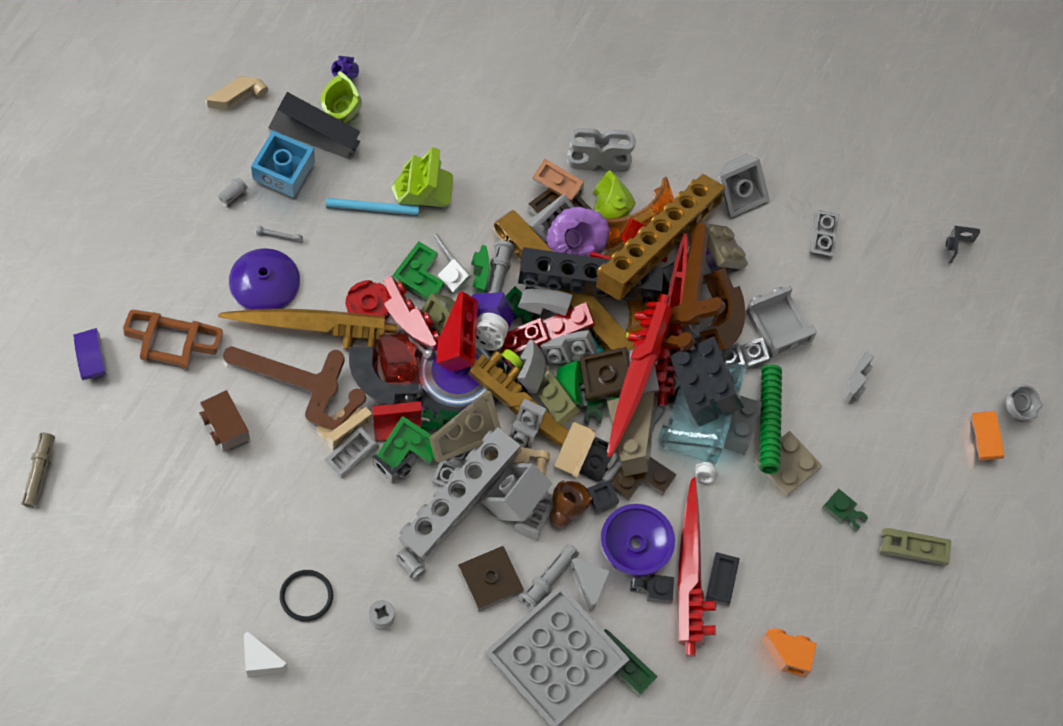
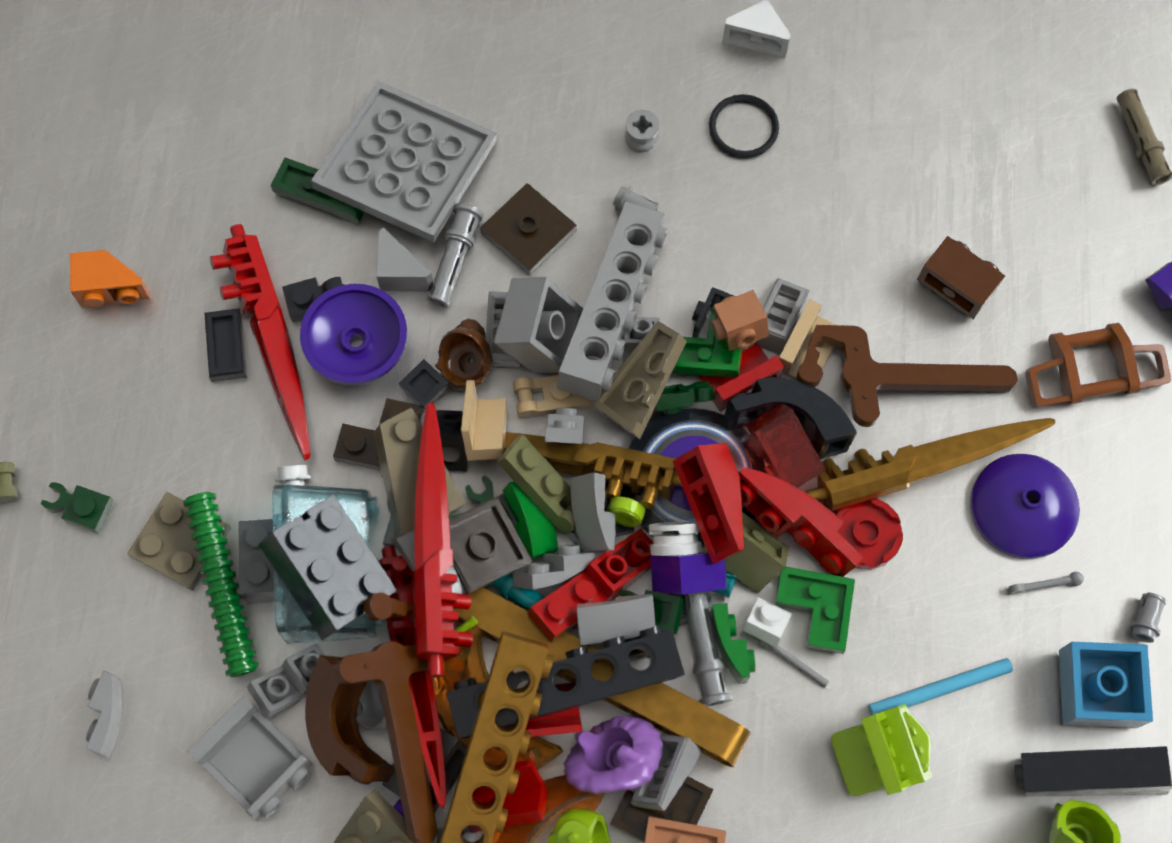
camera: 165 degrees right, 5 degrees up
none -> nougat brick [711,290,769,352]

